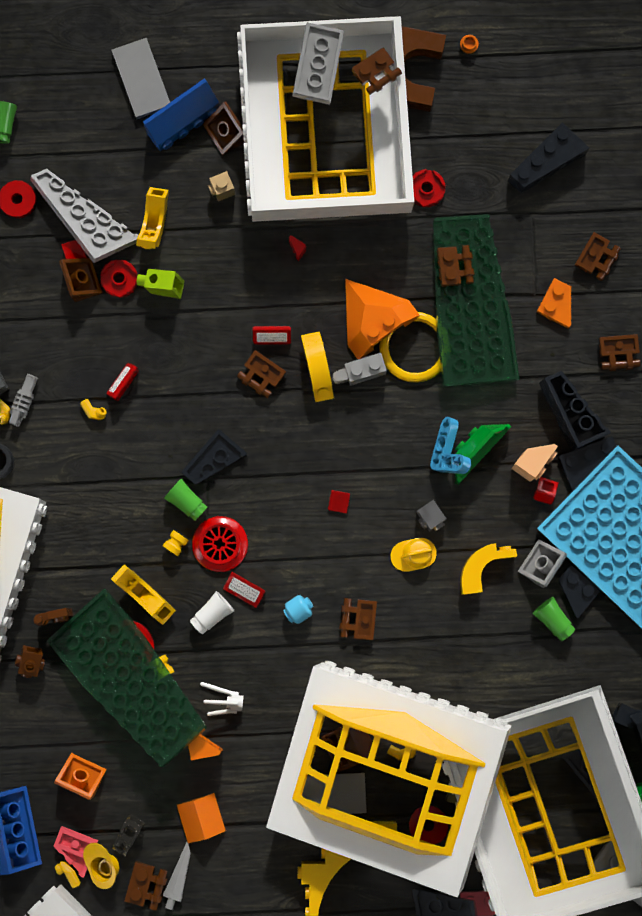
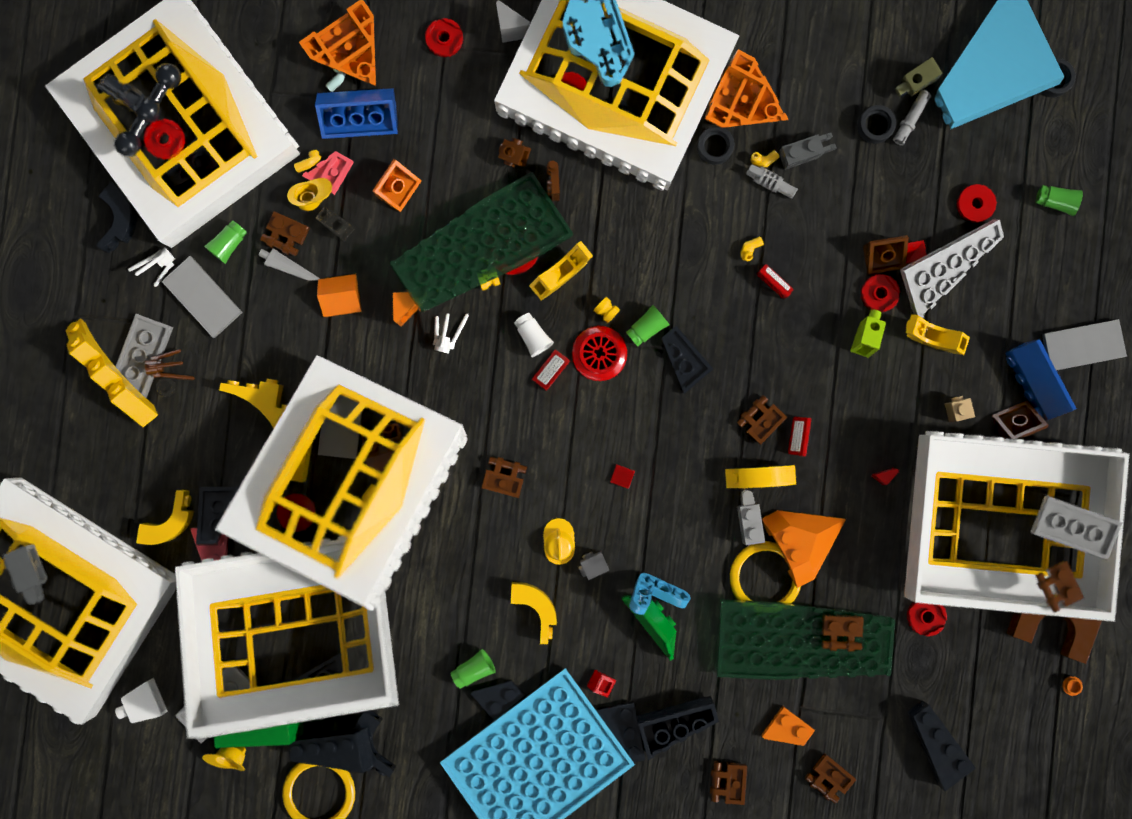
camera: 95 degrees right, 5 degrees up
medium azure head [283,595,314,624] -> none
light nougat slope [511,444,558,482] -> none
light grey slope [518,539,567,588] -> none

